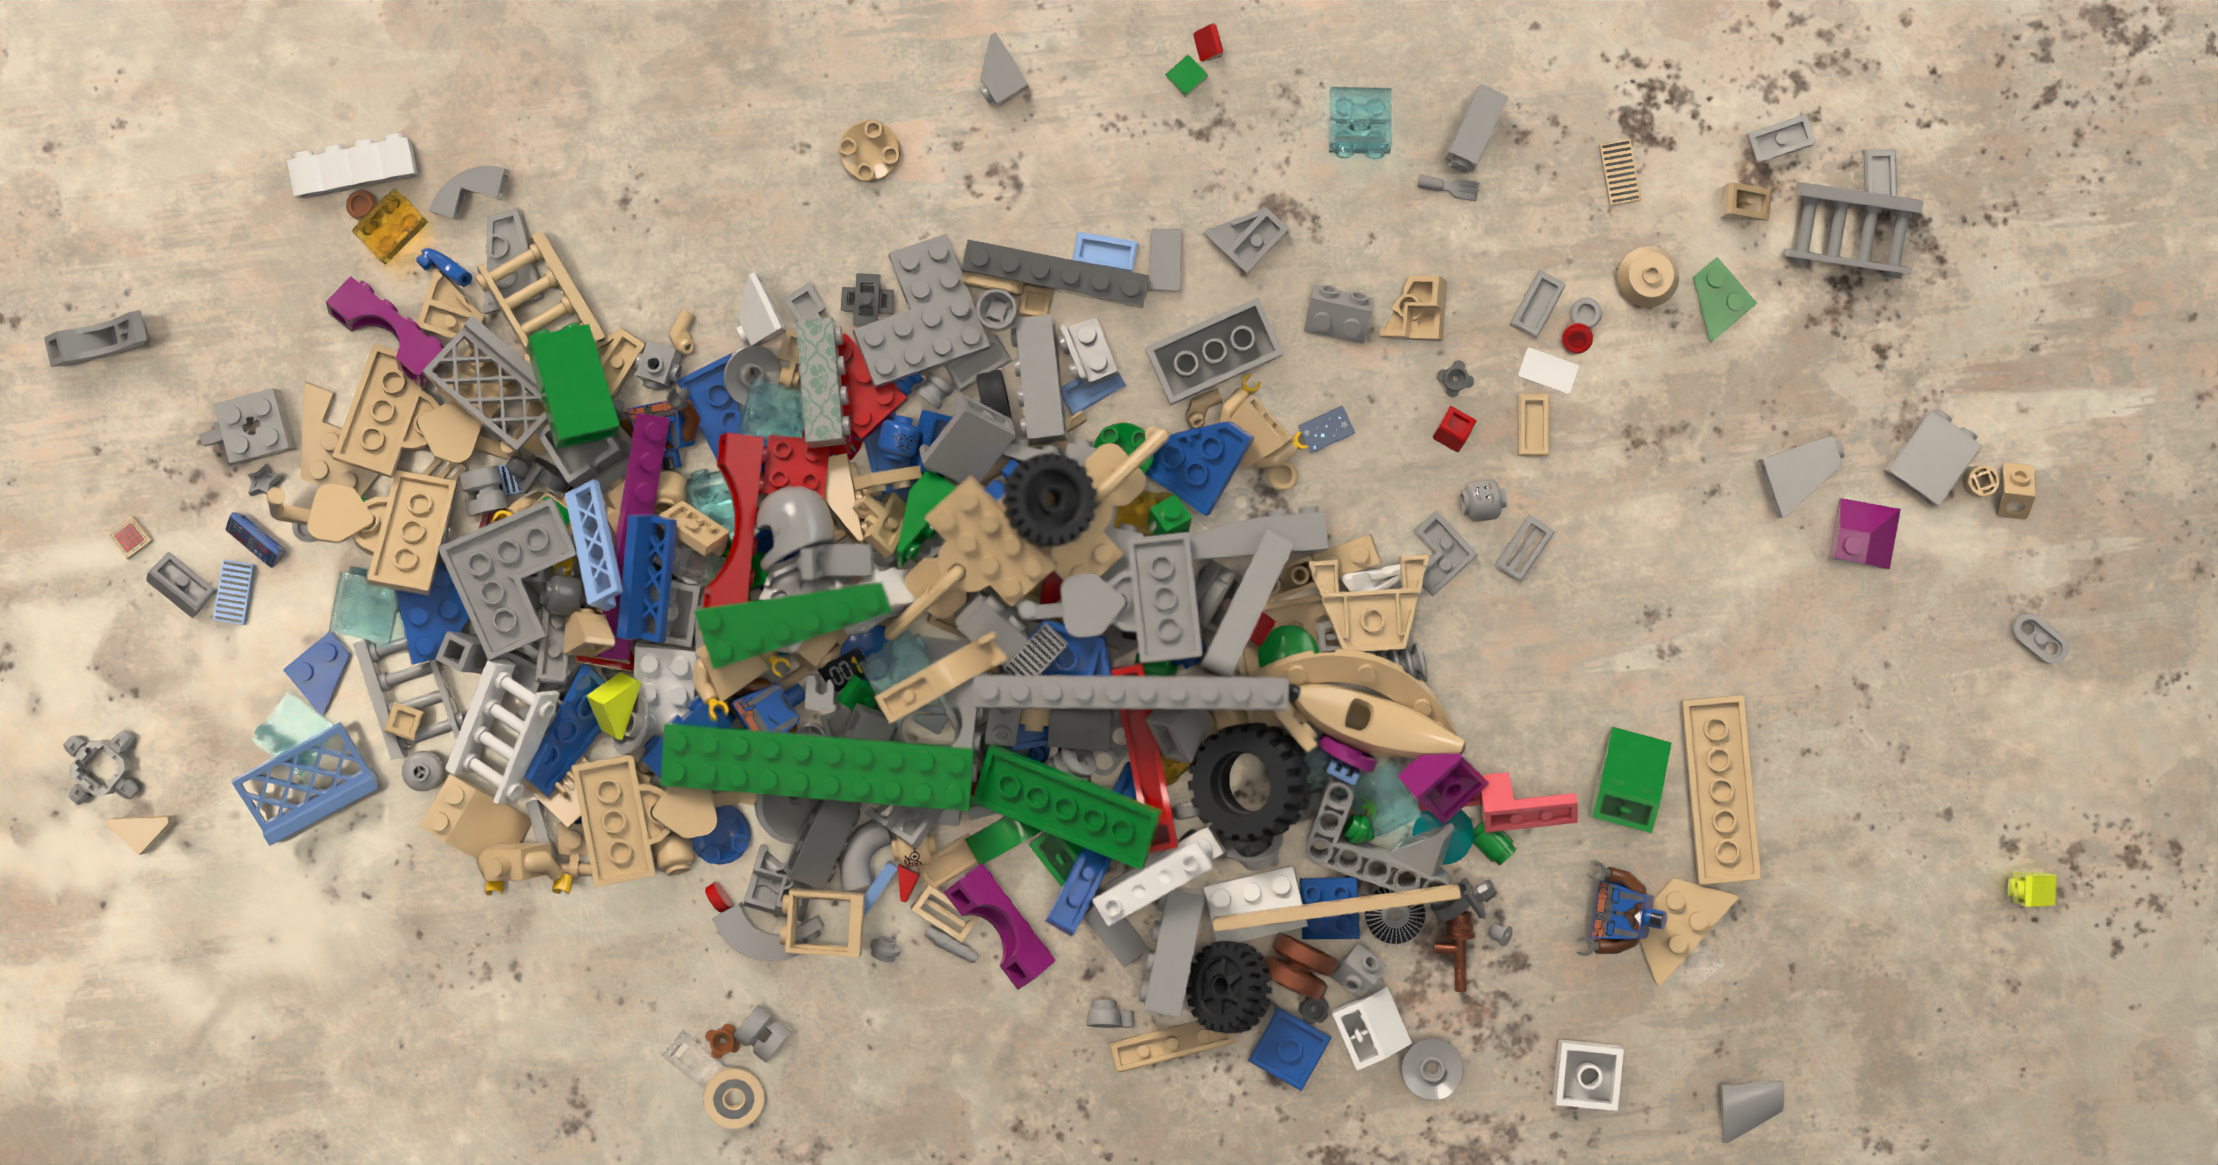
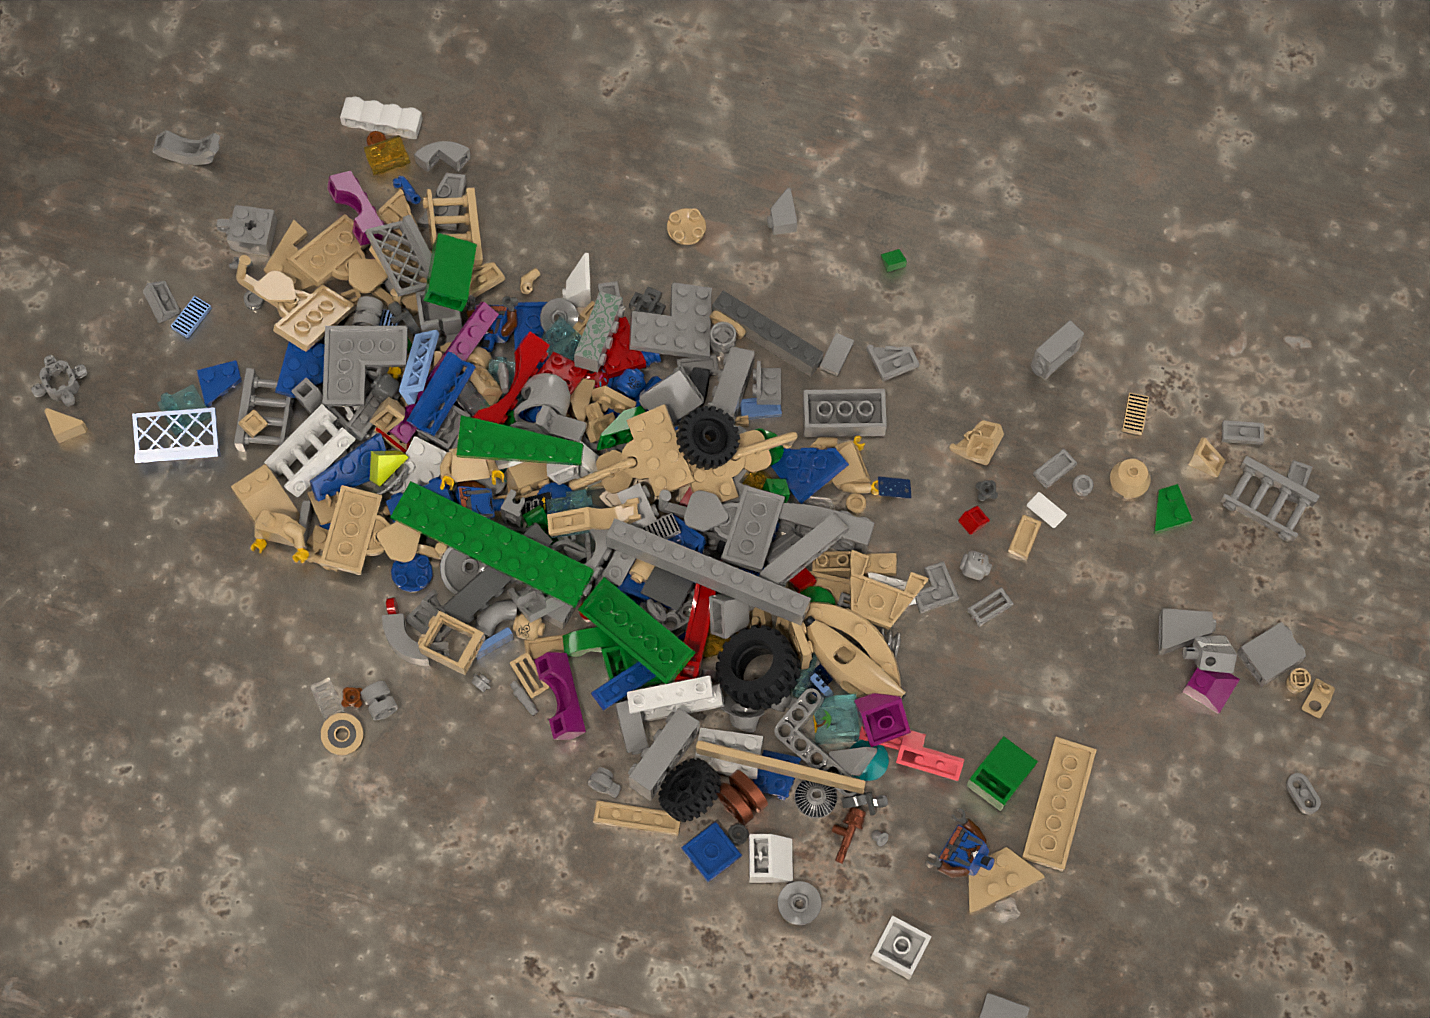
camera: 20 degrees right, 20 degrees down
tile [108,516,153,559] -> none
blue slope [226,512,286,568] -> none
clear light blue plate [328,566,399,644] -> none
light grey head [402,751,445,792] -> none
light grey brick [634,340,682,391] -> none
tan head [652,830,695,876] -> none
red slope [898,864,920,903] -> none
light grey wheel [915,372,954,410] -> none
light grey tile [968,805,999,821] -> none
tan tile [1018,284,1054,317] -> none
light blue tile [1073,232,1138,272] -> none
red slope [1193,23,1223,62] -> none
light grey bracket [1304,285,1374,343] -> none
magenta tile [1318,734,1378,772] -> none
clear light blue plate [1329,87,1392,159] -> none
light grey brick [1330,943,1386,999] -> none
green plate [1342,813,1375,844] -> none
light grey piece [1418,175,1480,201] -> none
green brick [1471,821,1517,866] -> none
red plate [1562,323,1593,353] -> none
neon yellow slope [2007,871,2057,907] -> none
none -> light grey animal [497,362,509,393]
none -> light grey torso [1183,635,1237,673]

